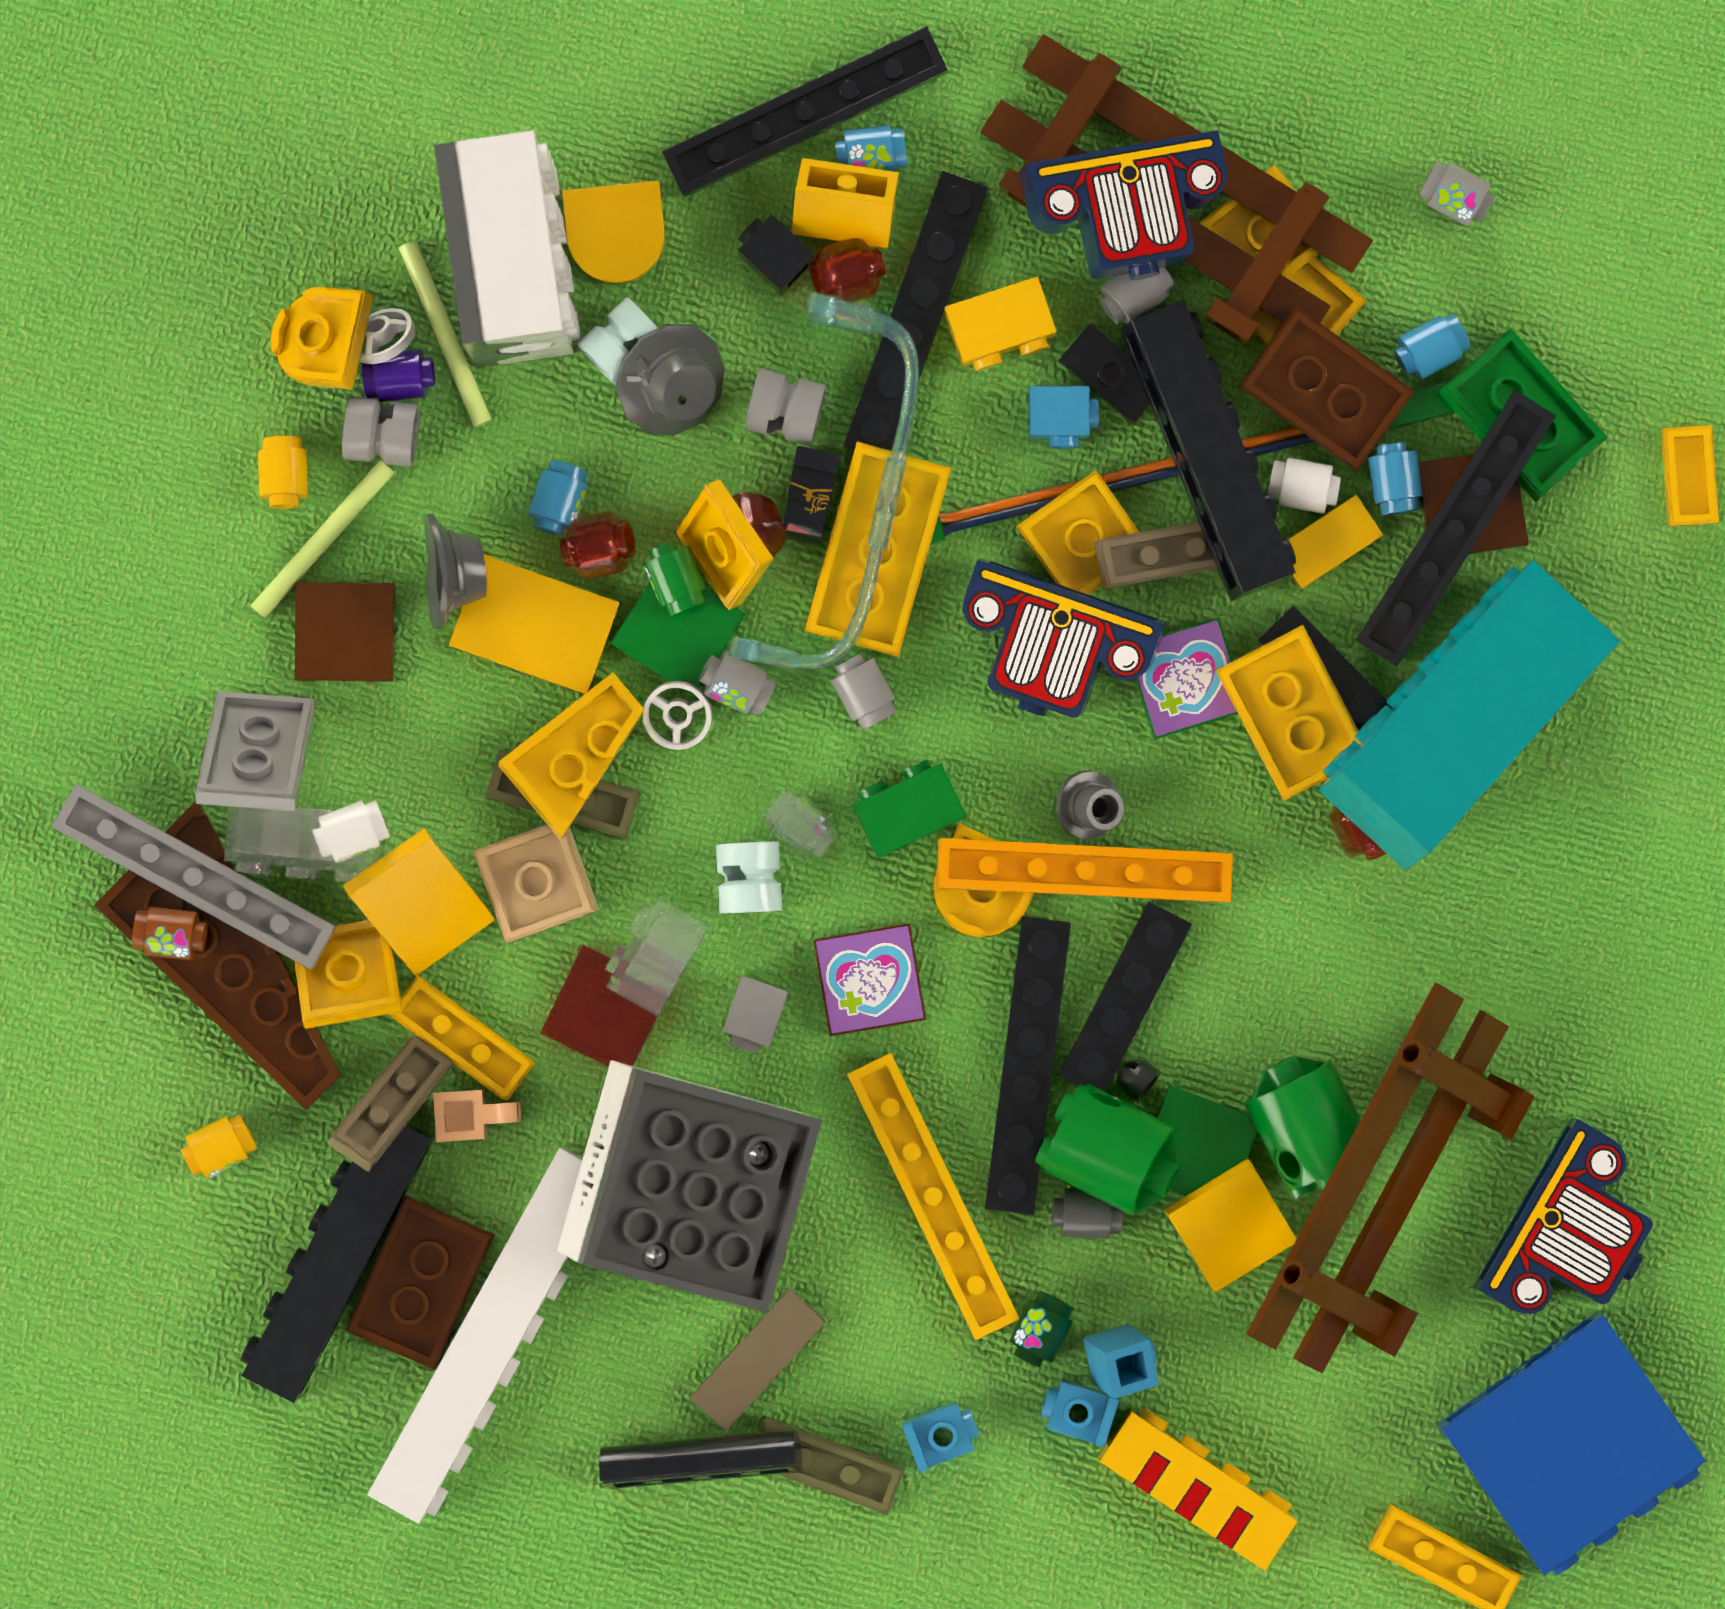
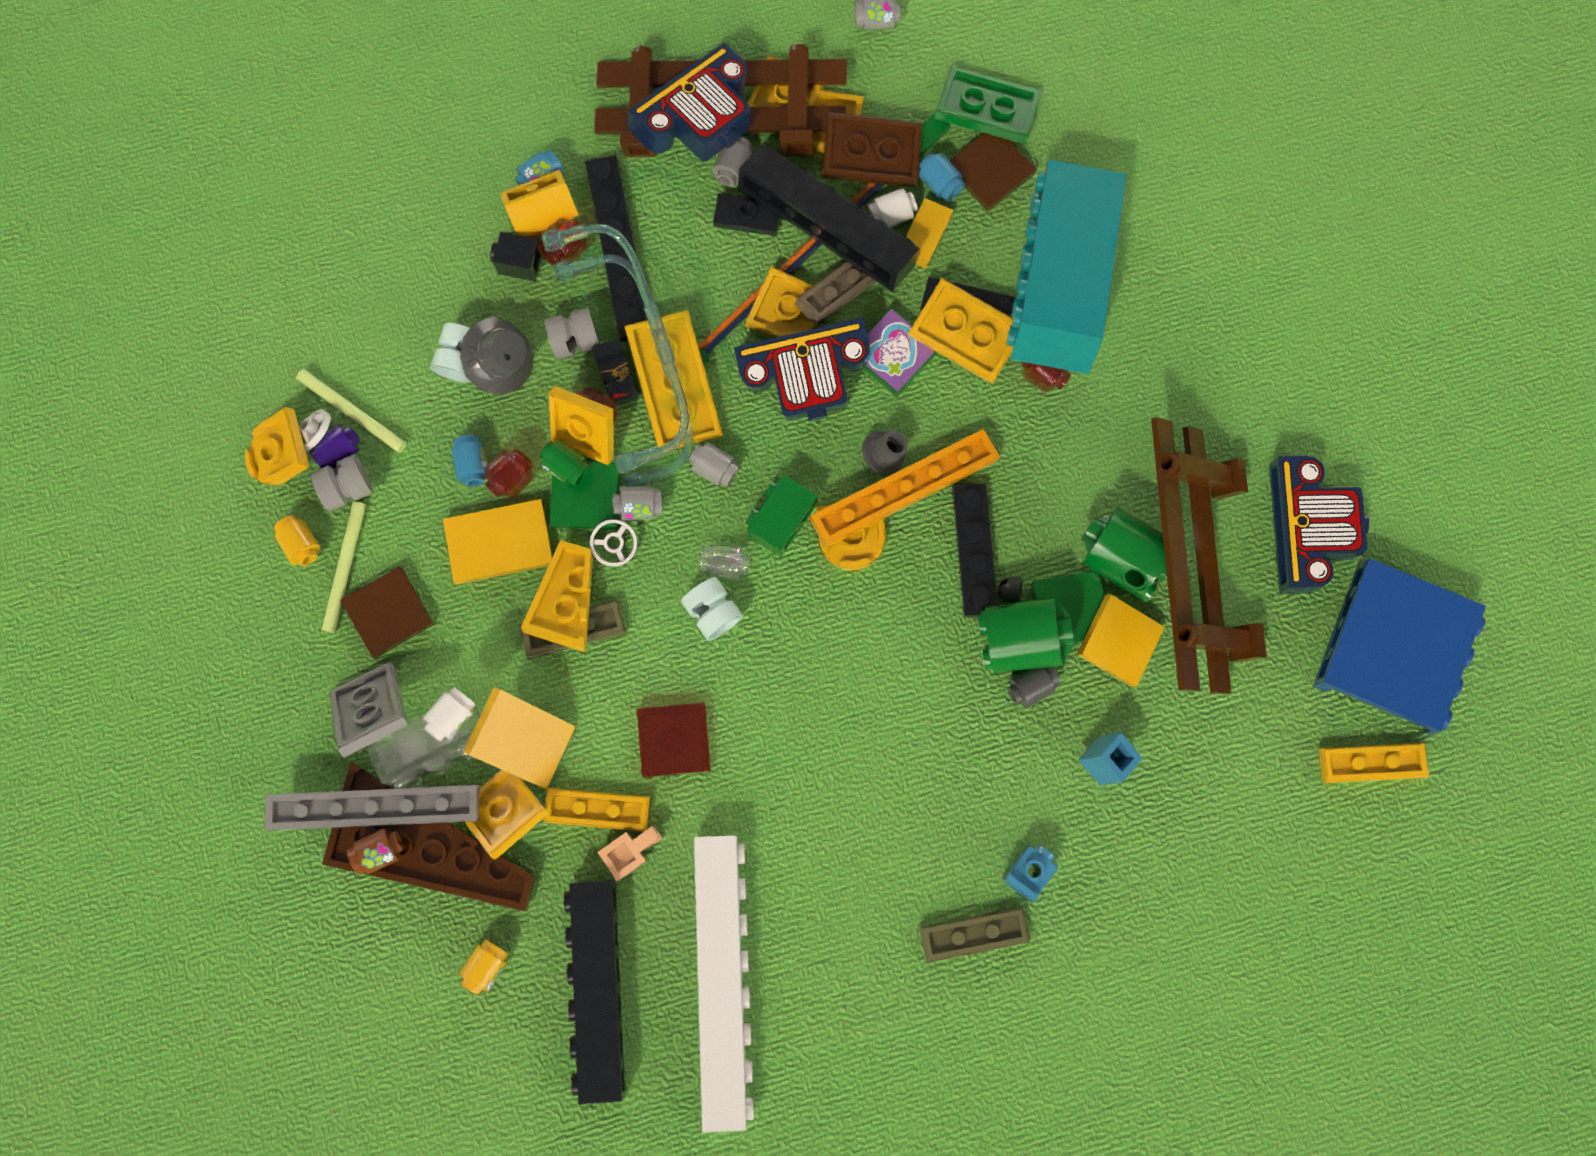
camera: 30 degrees left, 10 degrees down
dark tan tile [328,1035,453,1172] -> none
reddish brown tile [345,1195,495,1370] -> none
dark grey hat [424,513,487,630] -> none
white piece [434,130,581,368] -> none
tan tile [473,824,599,943] -> none
dark grey piece [557,1060,822,1312] -> none
yellow tile [562,181,665,285] -> none
black brick [599,1430,803,1489] -> none
clear brick [605,897,709,1016] -> none
black plate [662,26,948,198] -> none
dark tan tile [690,1288,826,1431] -> none
light grey brick [722,976,789,1053] -> none
tile [813,923,926,1036] -> none
yellow plate [847,1053,1019,1341] -> none
yellow brick [944,276,1056,372] -> none
black plate [985,916,1071,1215] -> none
dark green brick [1009,1290,1074,1368] -> none
dark azure brick [1029,386,1099,449] -> none
dark azure brick [1040,1379,1119,1447] -> none
yellow brick [1097,1407,1298,1571] -> none
black plate [1356,390,1557,666] -> none
dark azure brick [1394,314,1471,380] -> none
yellow tile [1661,425,1719,527] -> none

